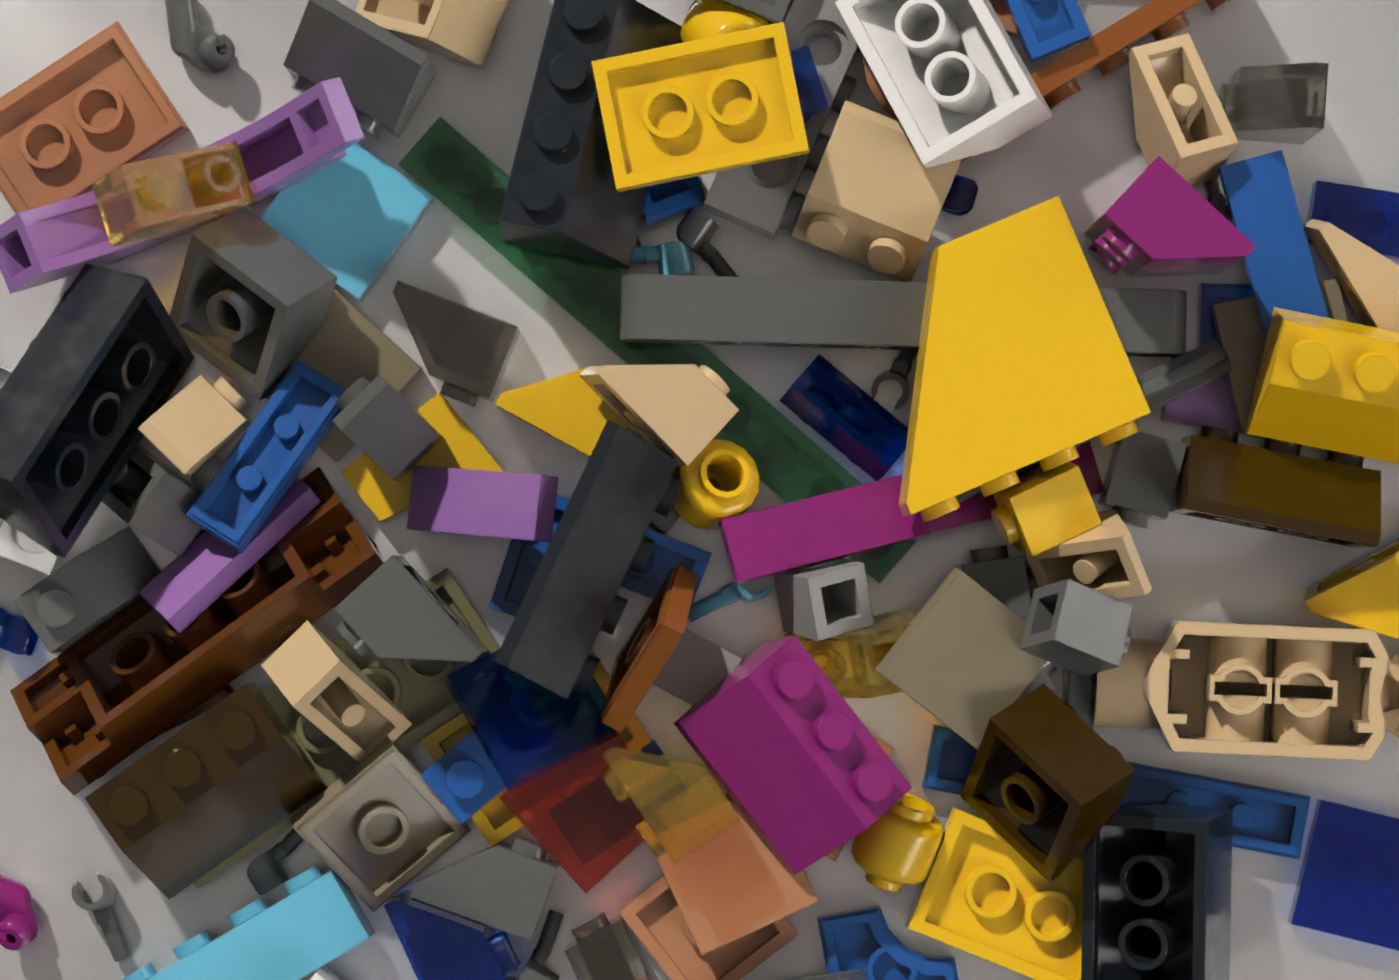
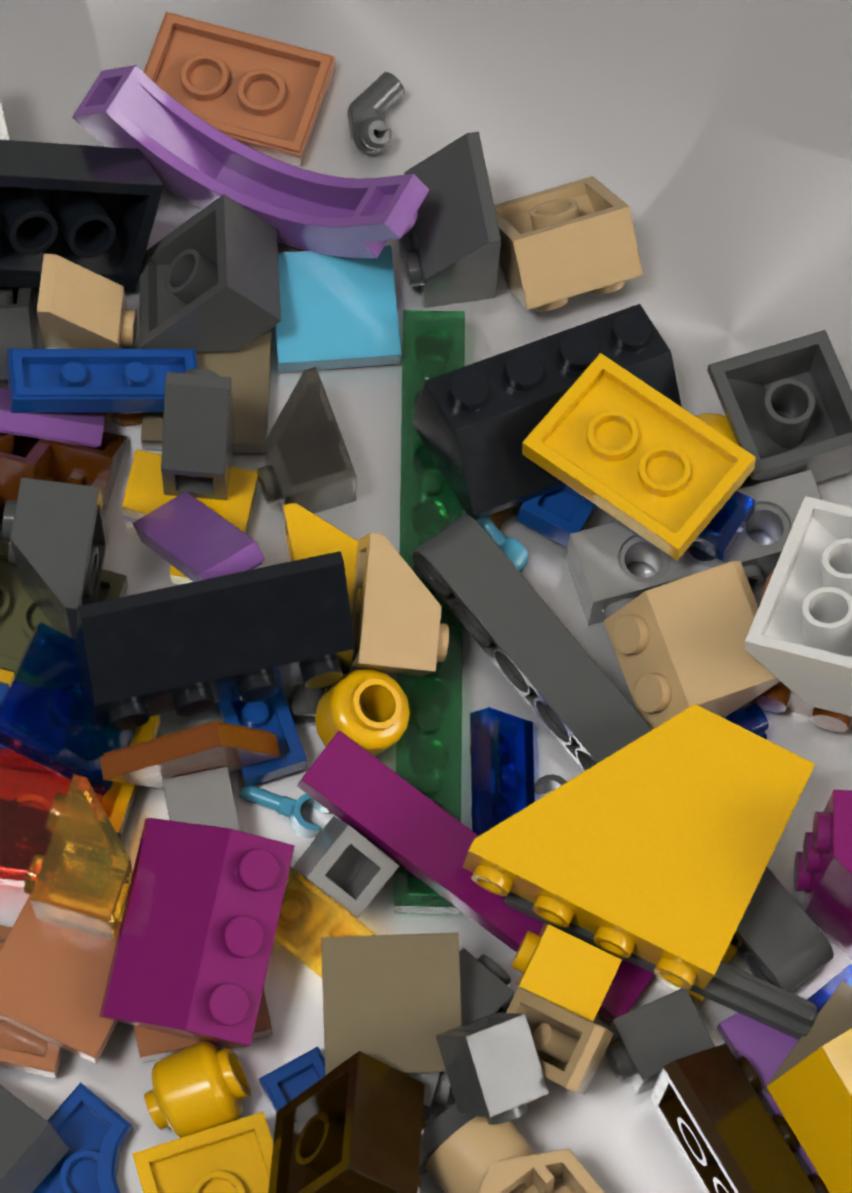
camera: 45 degrees right, 20 degrees down
clear yellow slope [92,141,255,247] -> none
dark grey hand [676,209,738,277] -> none

